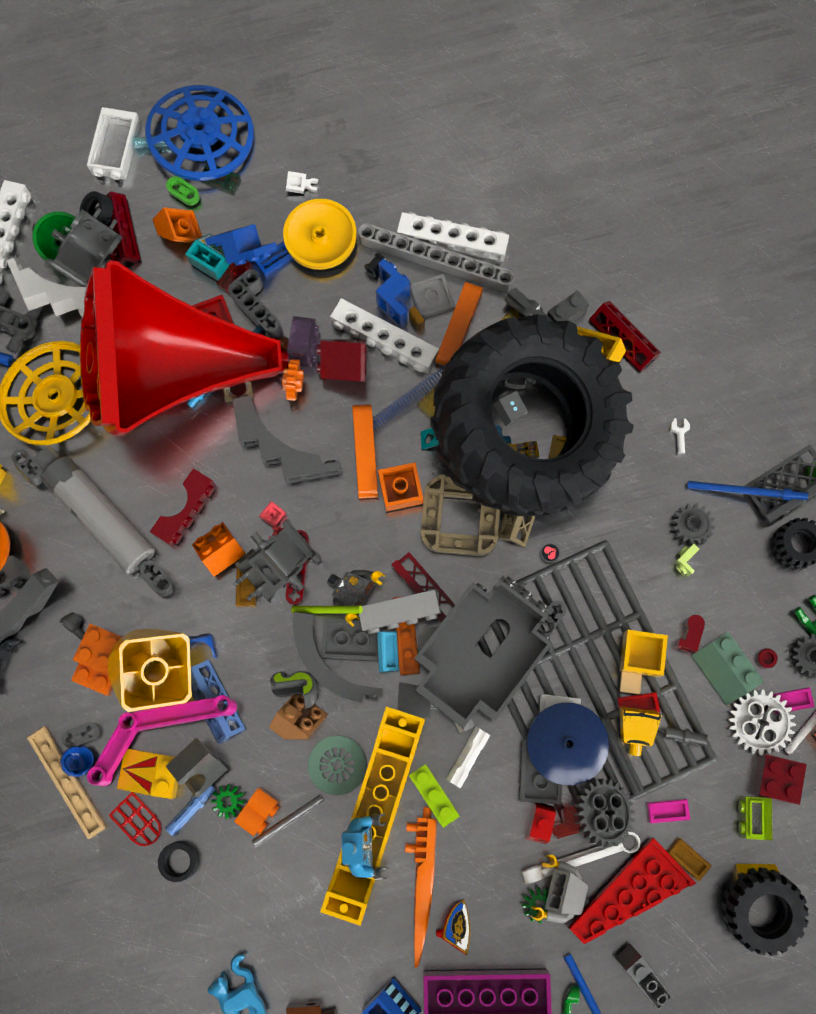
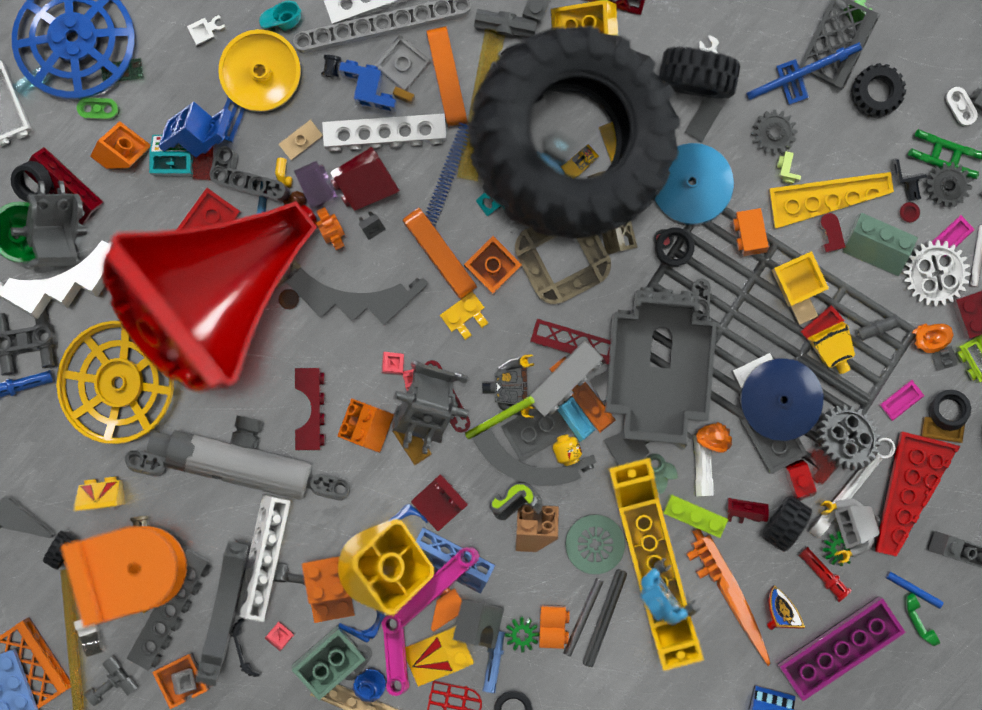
camera: 35 degrees left, 10 degrees up
none -> dark grey wheel [230,415,263,449]
none -> white brick [236,494,291,622]
none -> teal piece [259,0,301,31]
none -> coral tile [265,622,294,651]
none -> yellow arm [275,158,292,188]
none -> tan plate [279,119,323,161]
none -> reddish brown tile [279,289,299,310]
none -> sand green slope [291,625,366,700]
none -> blue helmet [338,610,386,643]
none -> dark grey tile [359,211,385,240]
none -> dark red bracket [411,474,468,531]
none -> orange slope [431,587,462,632]
none -> yellow plate [440,291,488,340]
none -> yellow head [552,434,582,466]
none -> dark grey axle [583,570,627,667]
none -> sand green plate [646,454,678,494]
none -> dark azure dish [655,143,734,225]
none -> black tyre [655,227,695,267]
none -> black tyre [659,47,741,98]
none -> dark grey tile [685,97,723,142]
none -> orange hat [696,422,732,453]
none -> dark red plate [727,498,769,524]
none -> orange brick [733,208,769,257]
none -> black tyre [763,496,812,552]
none -> yellow wing [769,172,894,229]
none -> blue tile [777,59,810,105]
none -> red pin [798,547,852,602]
none -> black bracket [892,158,927,201]
none -> orange hat [912,323,954,353]
none -> black tyre [930,389,972,431]
none -> dark grey tile [931,345,958,371]

